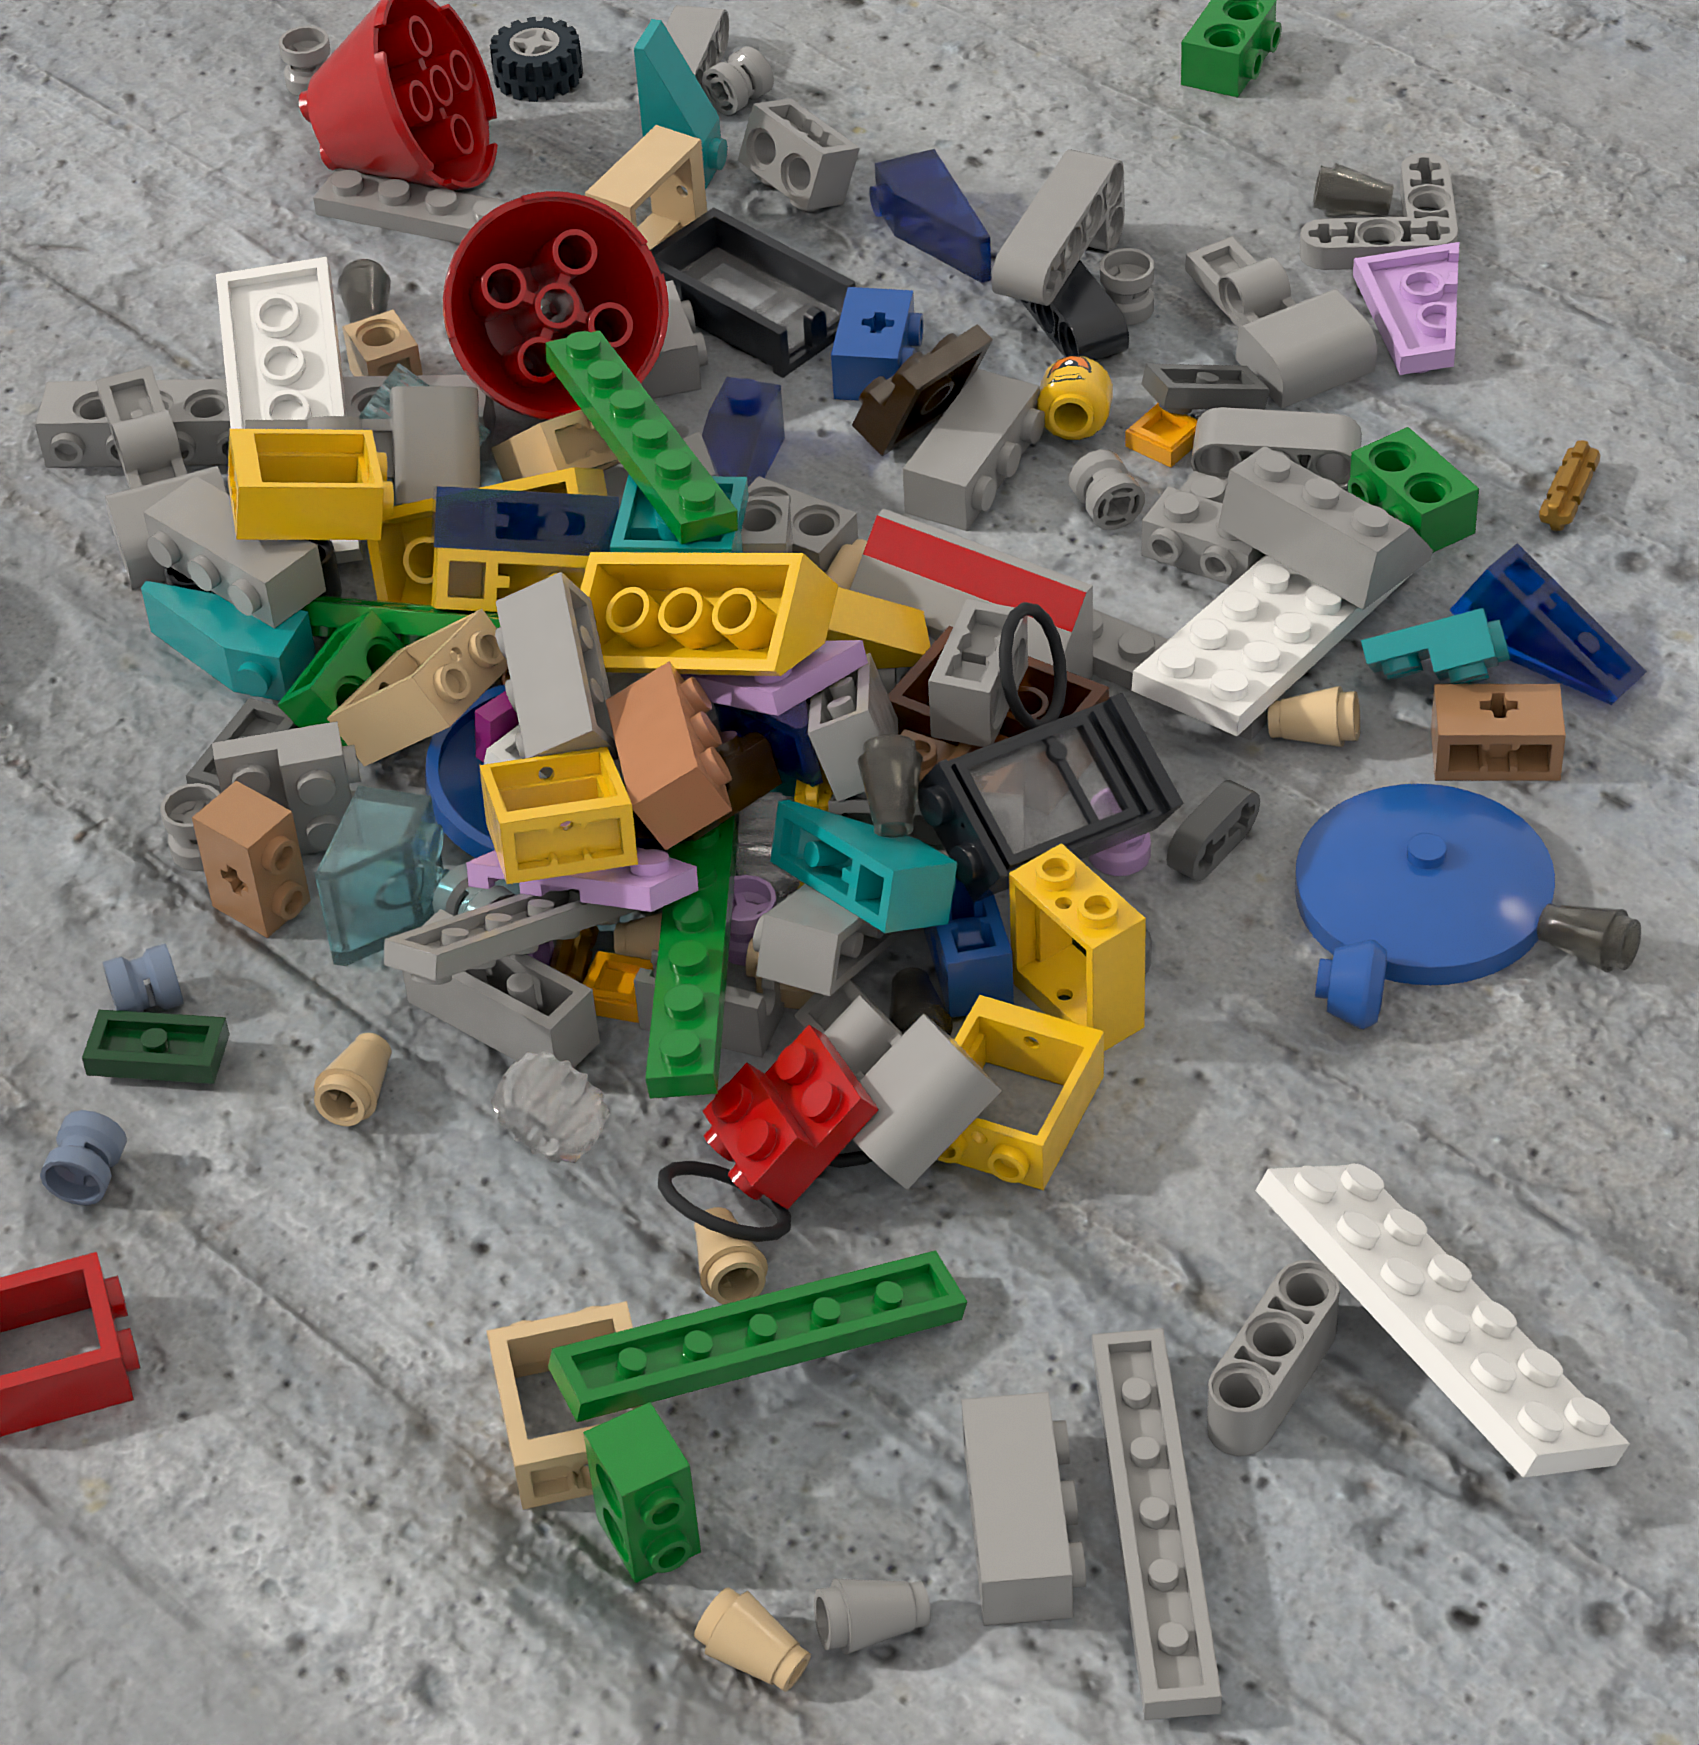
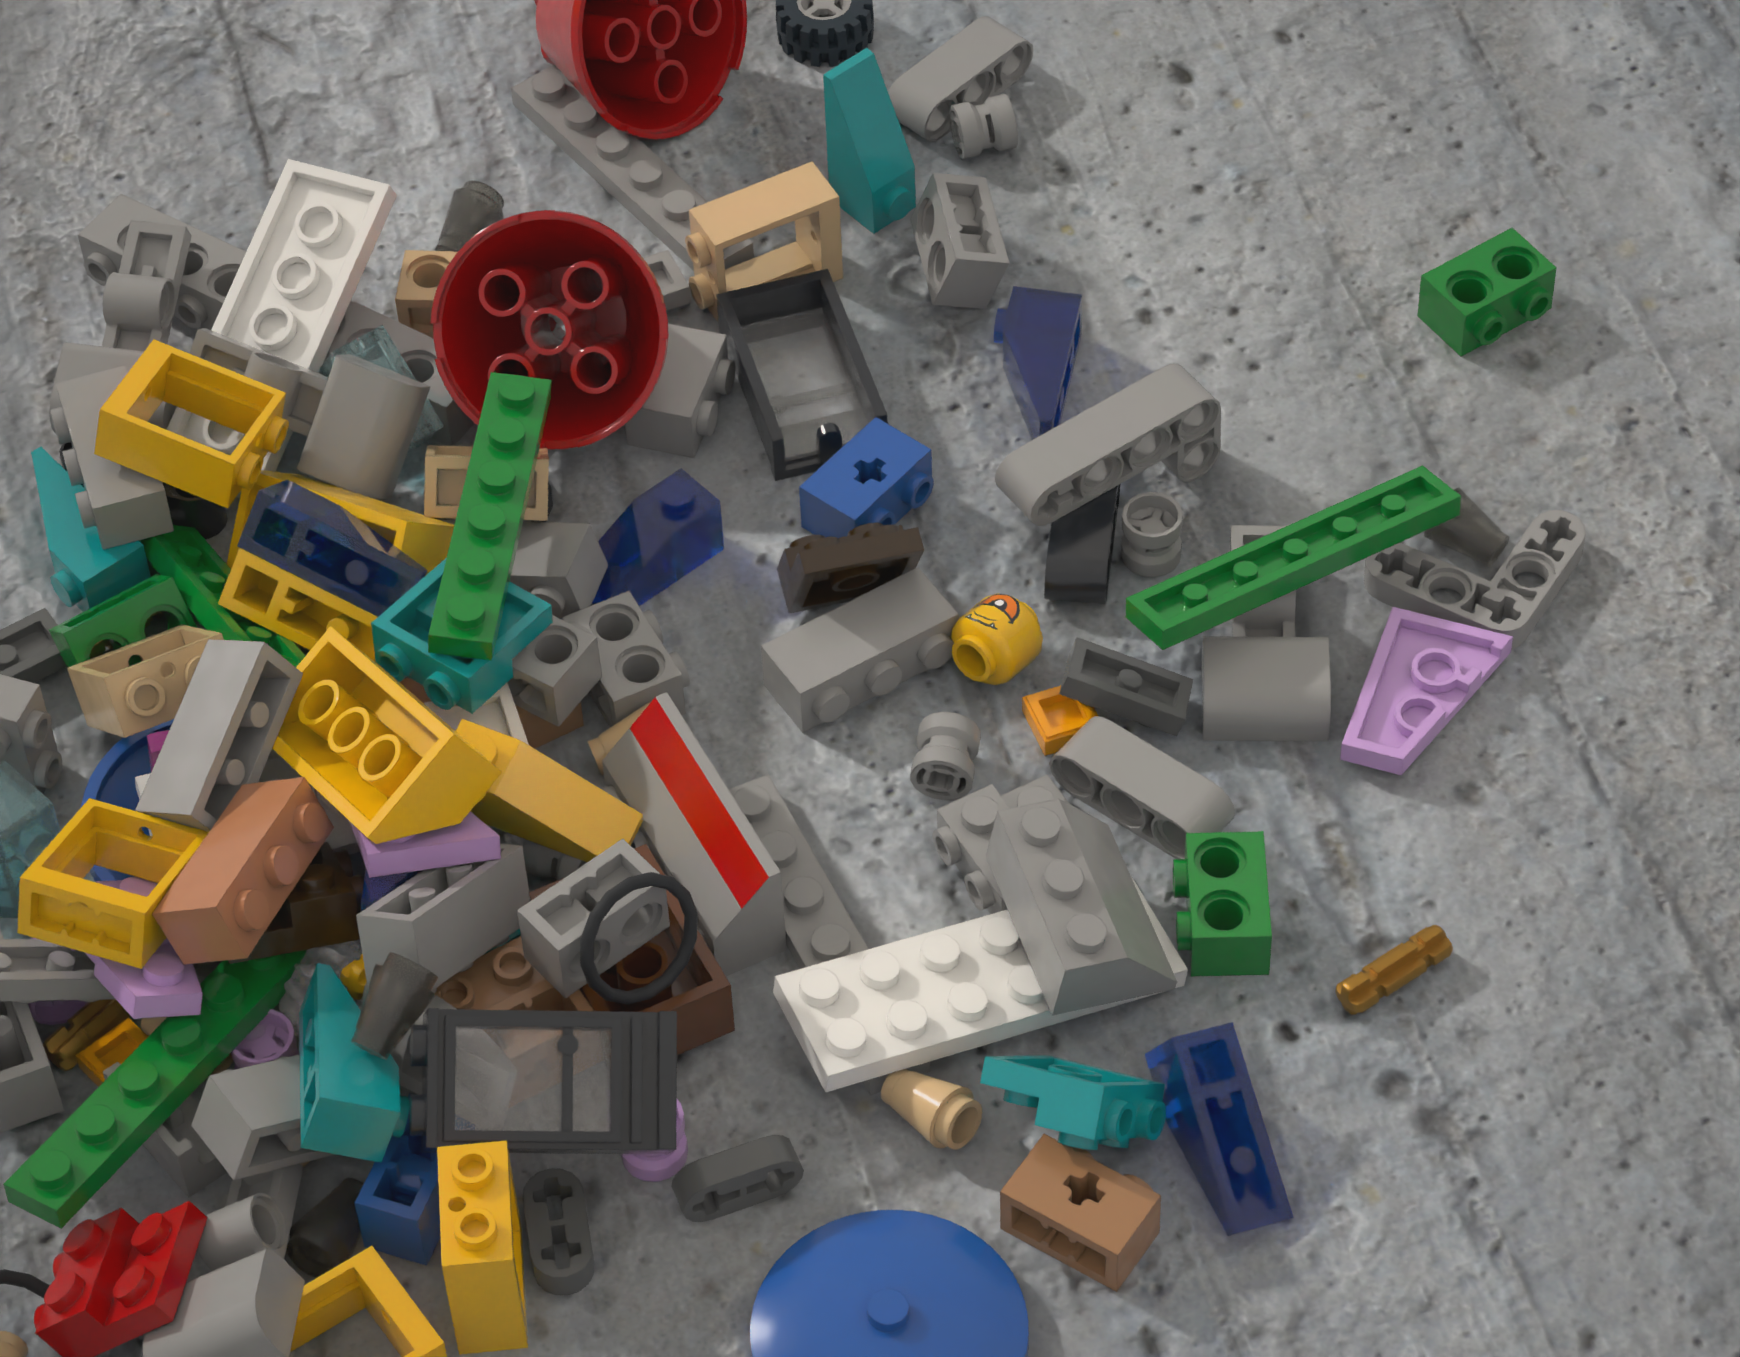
camera: 30 degrees right, 5 degrees up
none -> green plate [1125,465,1461,650]

